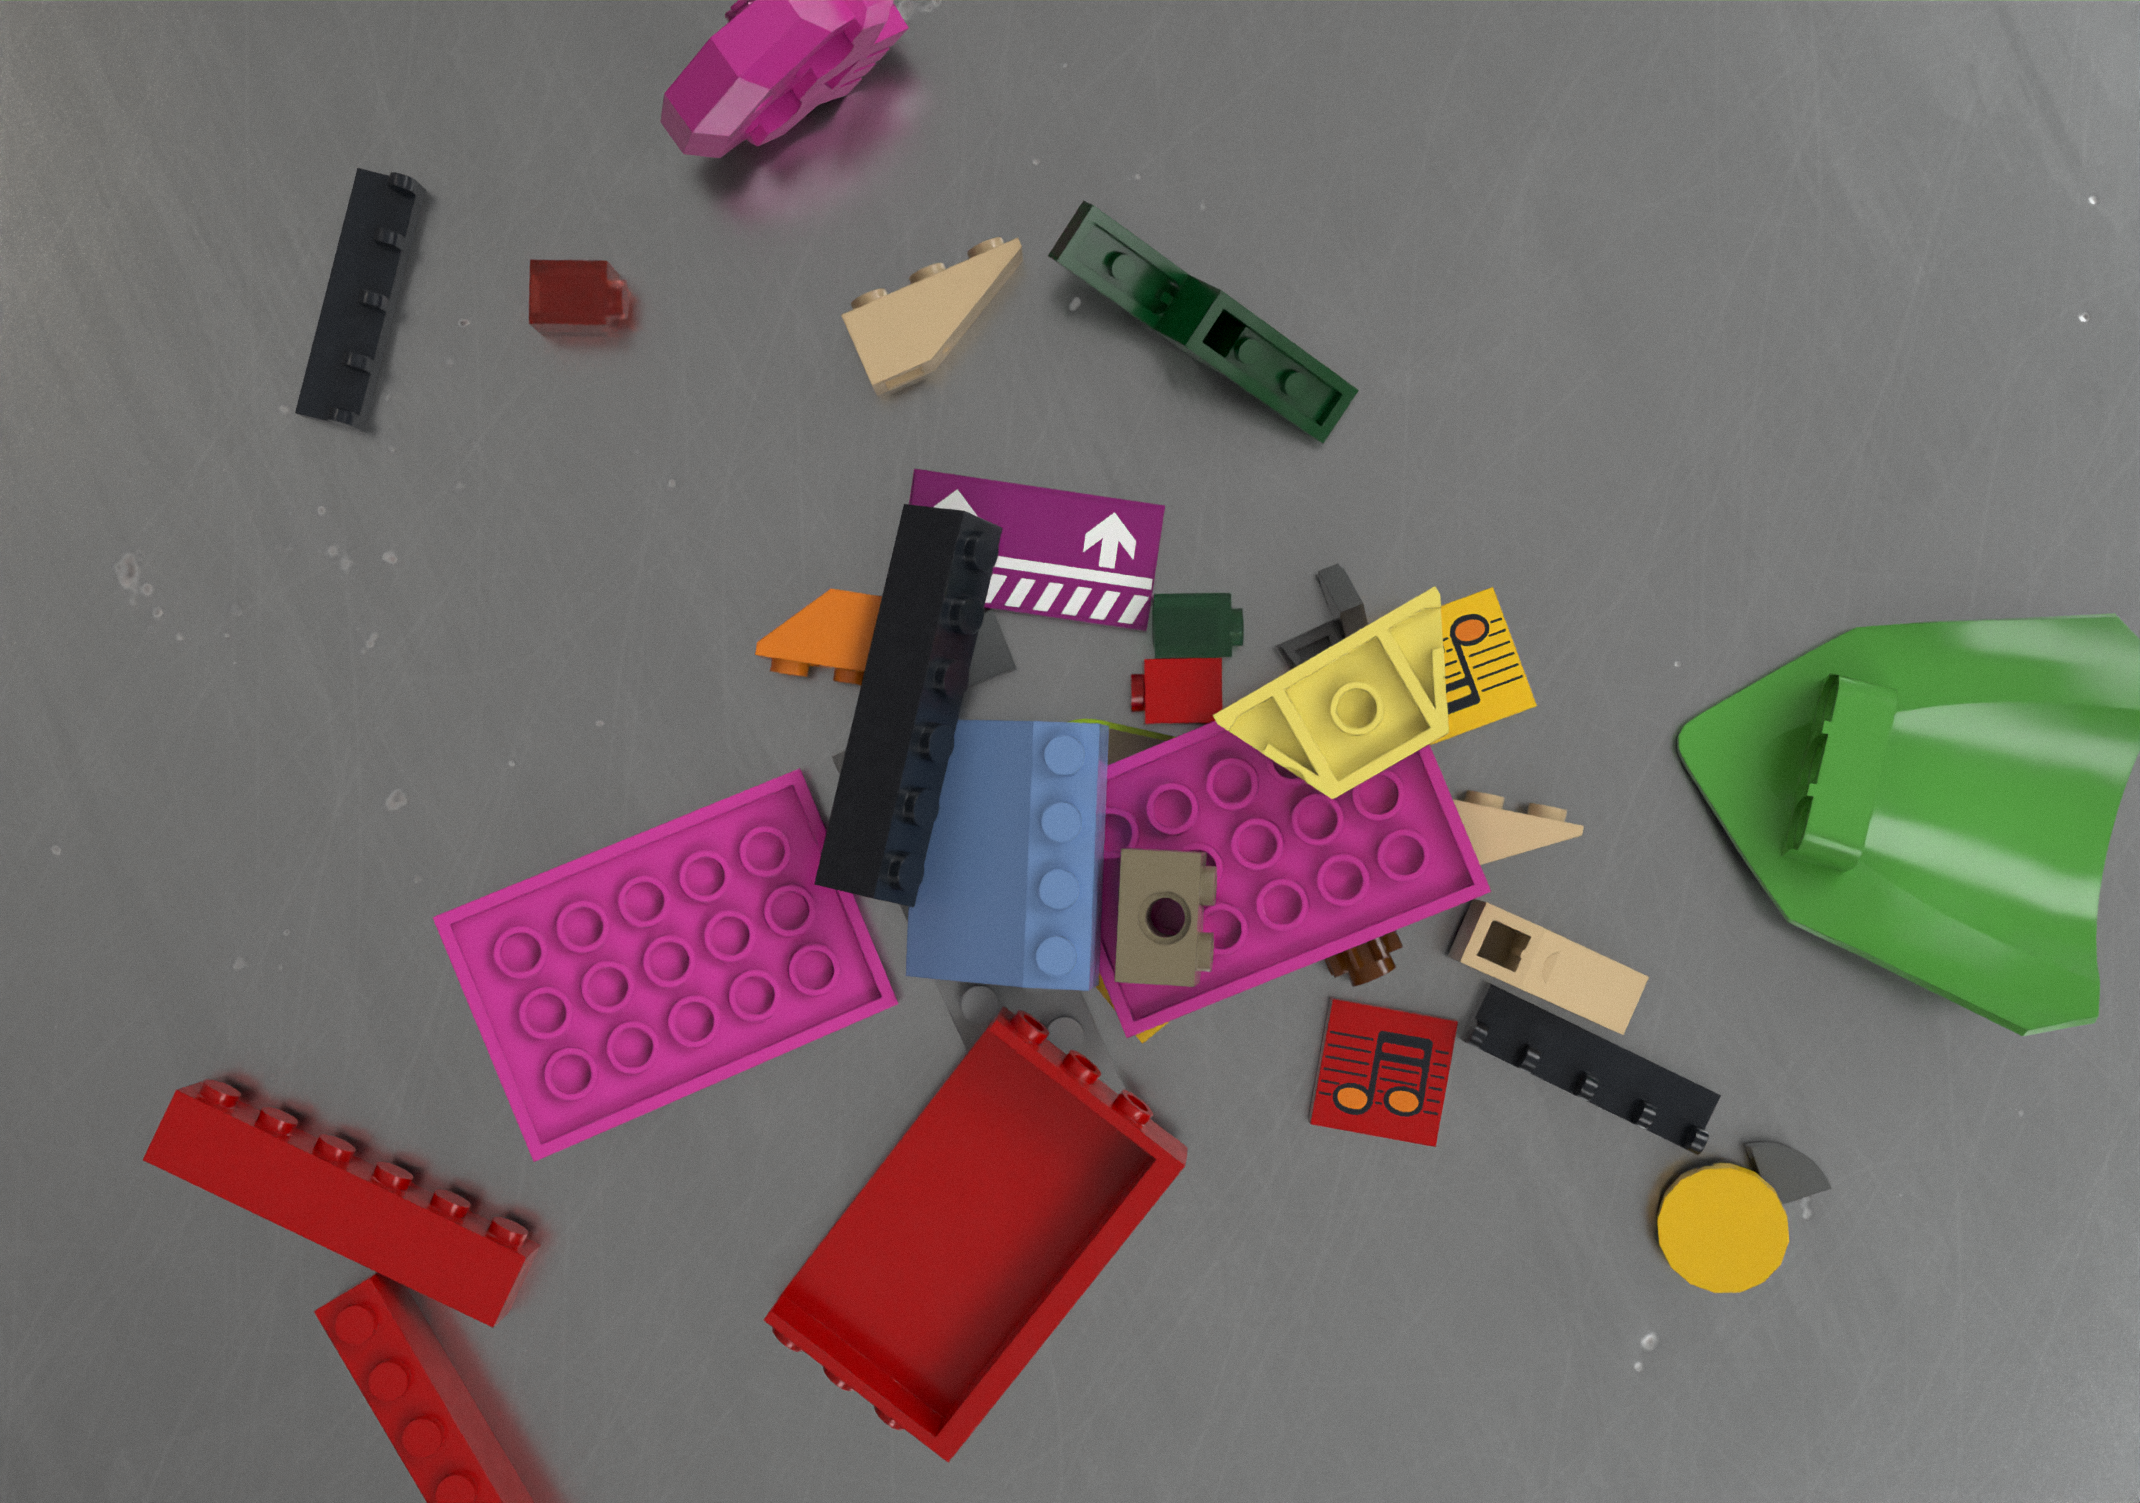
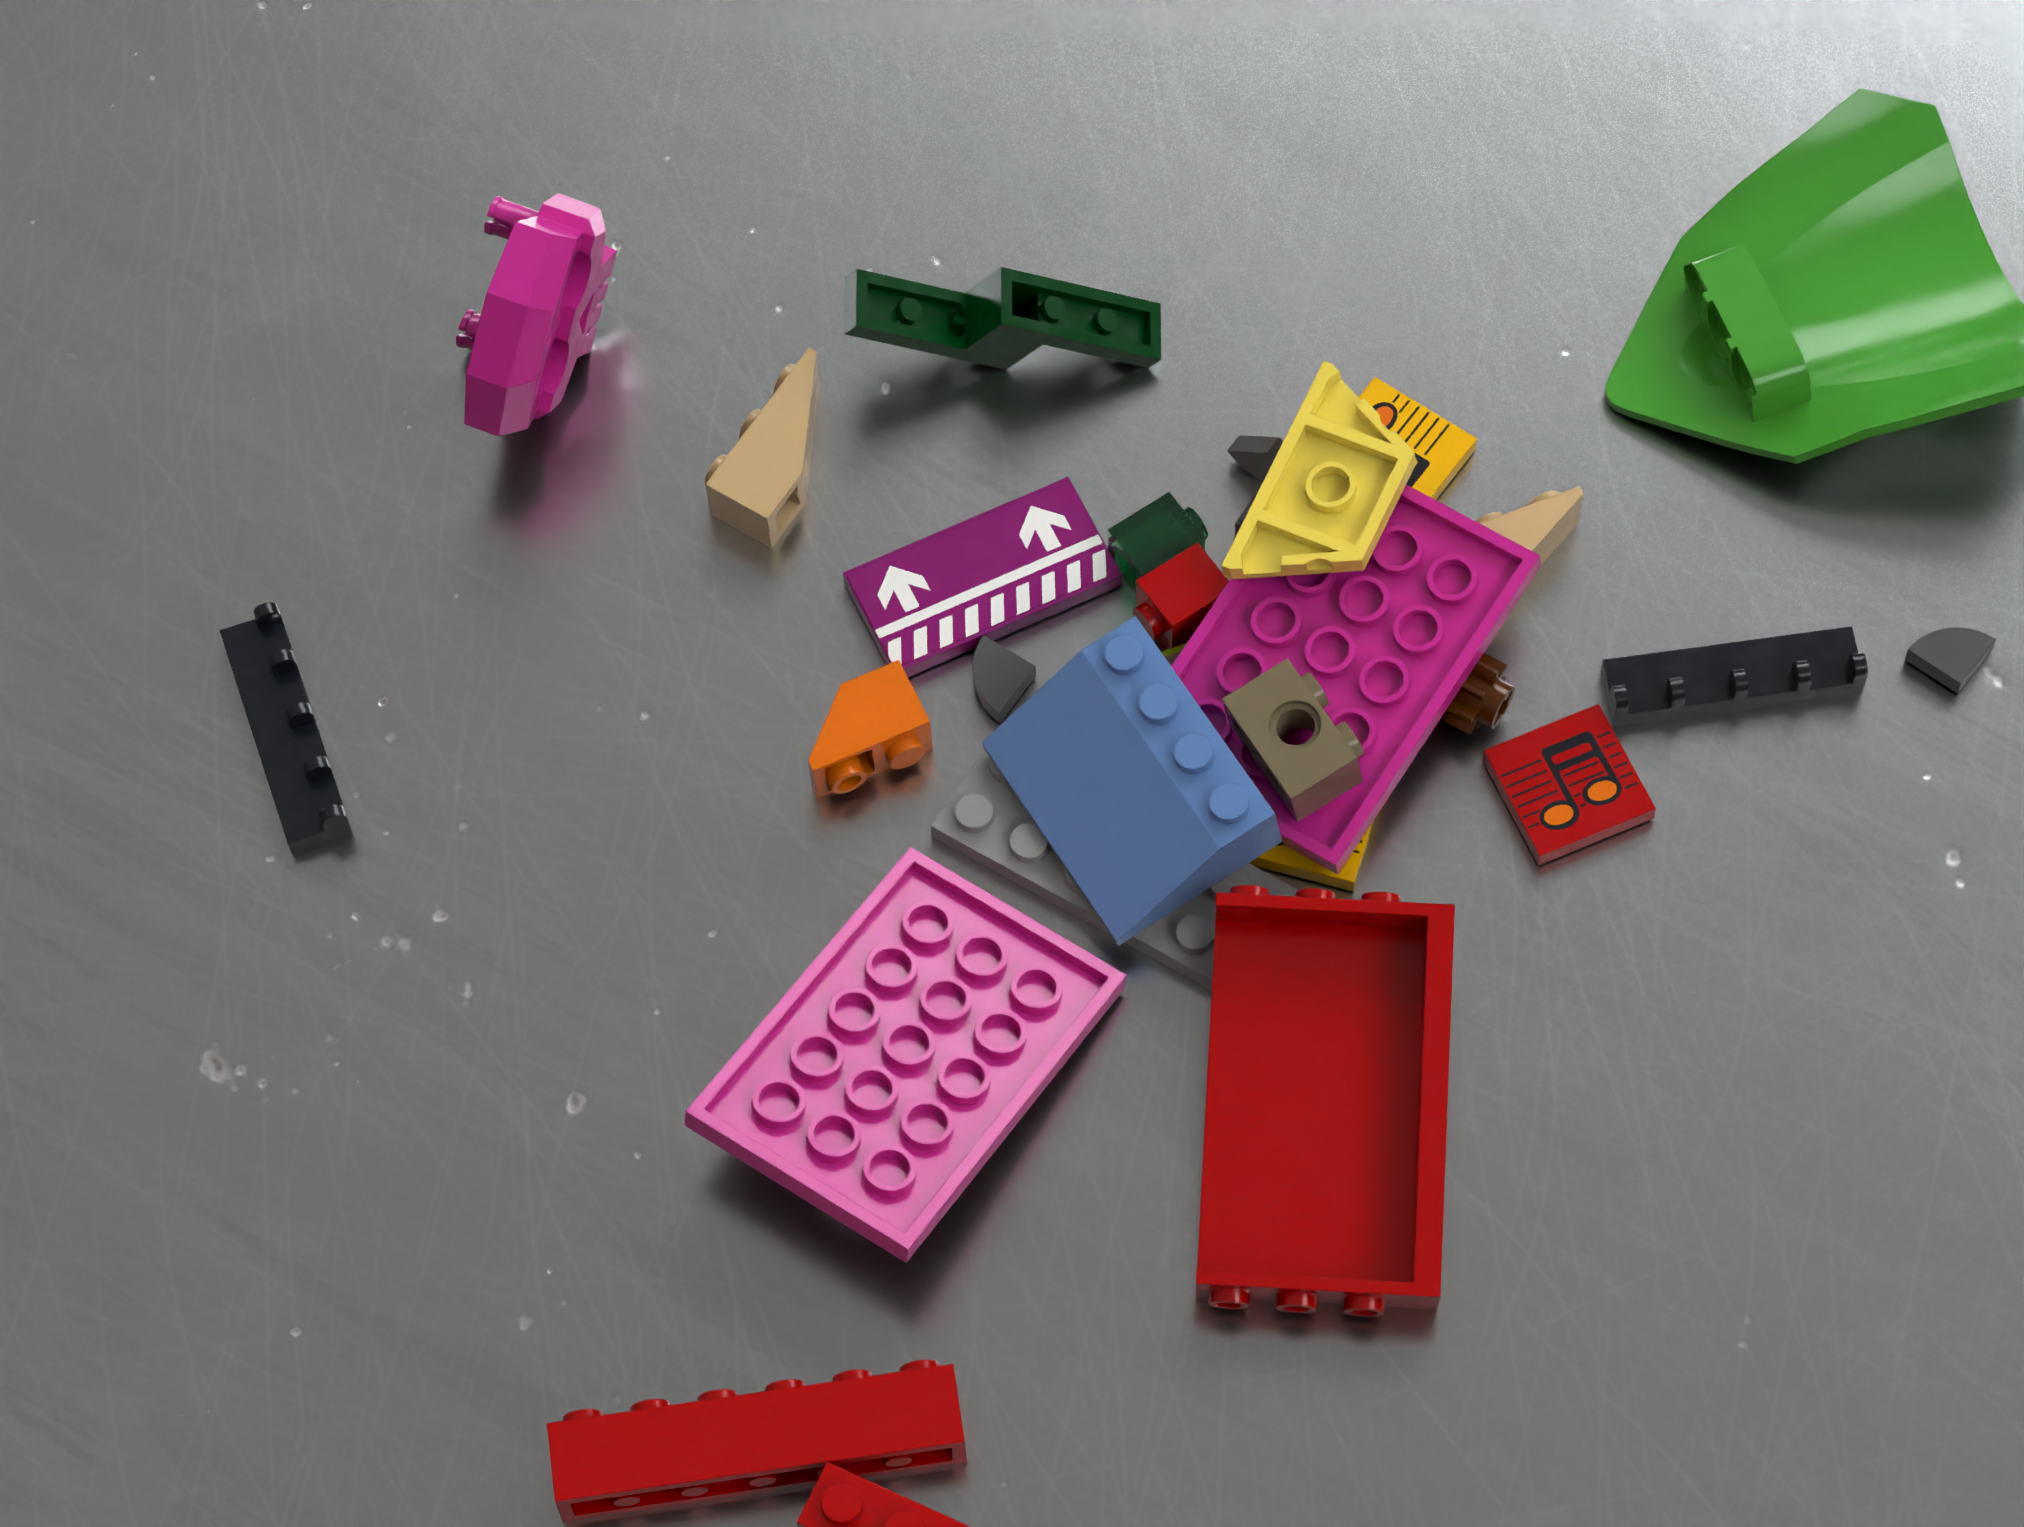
camera: 30 degrees left, 25 degrees down
clear red brick [529,259,629,337] -> none
black brick [814,504,1003,907] -> none
tan slope [1447,899,1649,1035] -> none
yellow tile [1657,1163,1789,1293] -> none

